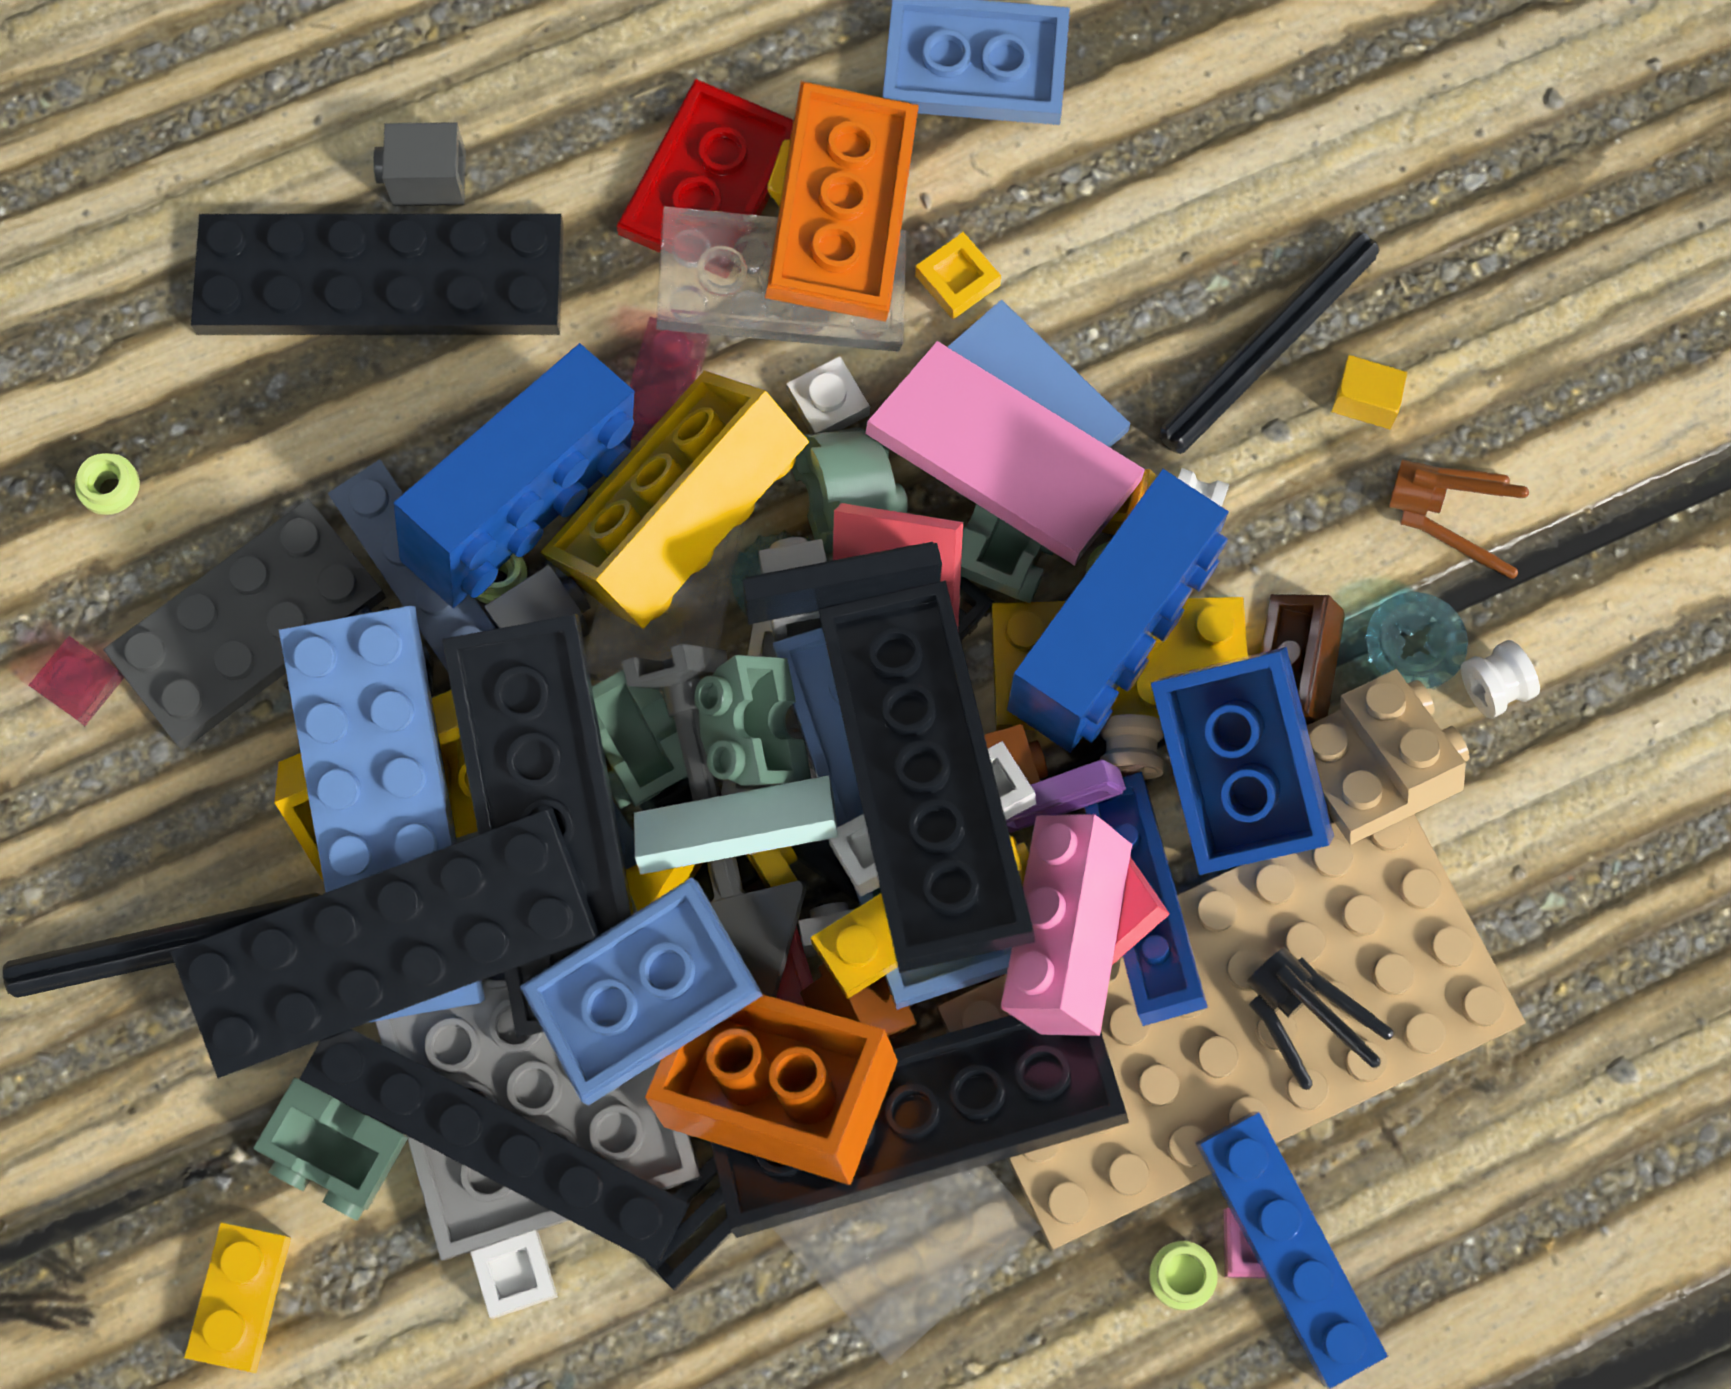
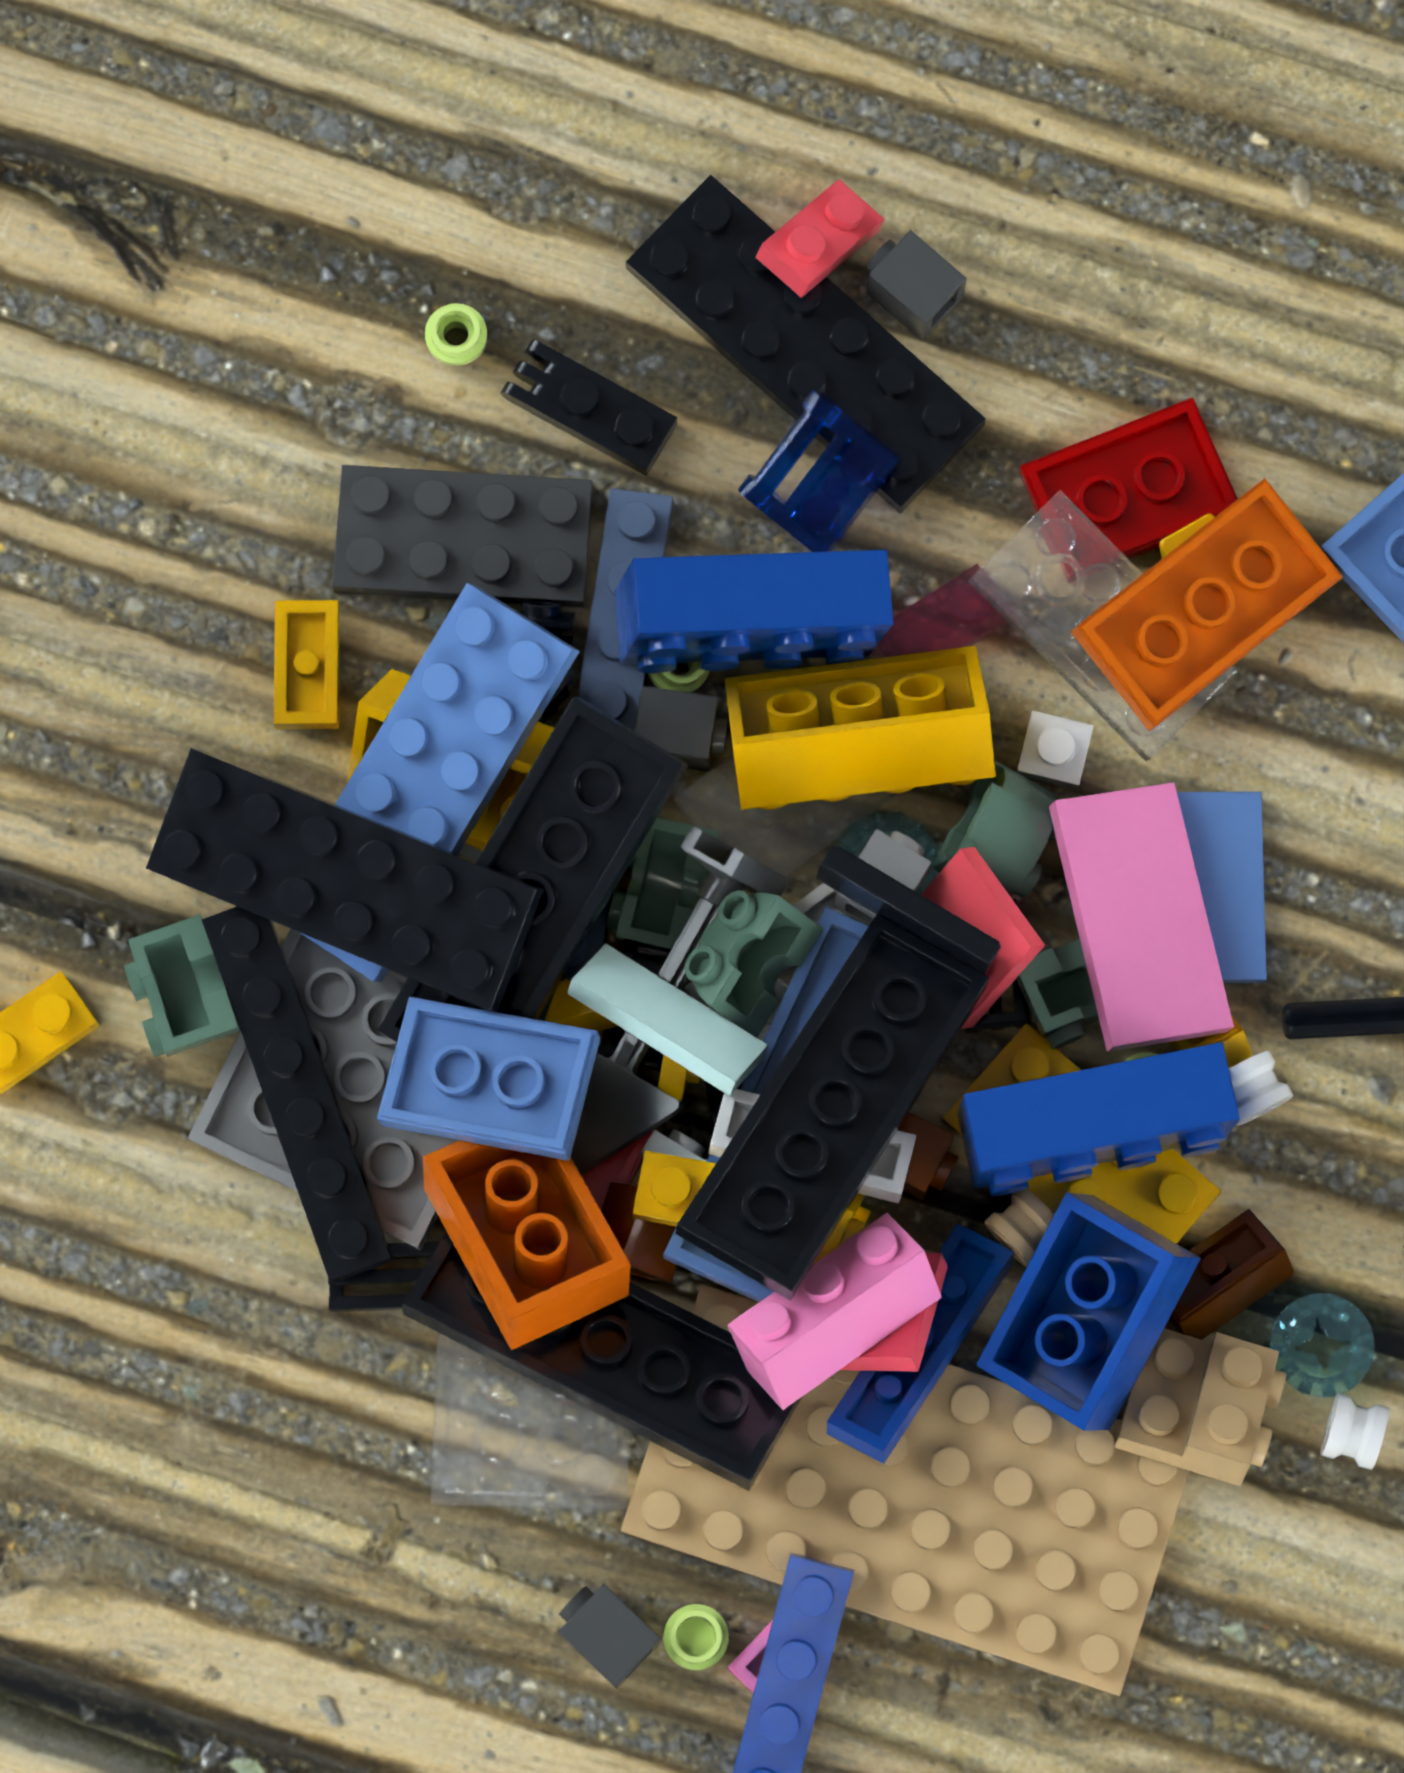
camera: 45 degrees right, 5 degrees up
black axle [3,893,321,998] -> none
clear pink plate [28,636,125,727] -> none
white plate [471,1230,558,1319] -> none
yellow plate [915,232,1001,320] -> none
medium lavender tile [1006,759,1126,833] -> none
black plant [1246,947,1394,1090] -> none
none -> yellow plate [274,600,340,730]
none -> black hinge [500,340,678,477]
none -> dark grey brick [558,1584,662,1689]
none -> clear blue plate [738,389,902,552]
none -> coral plate [755,179,885,298]

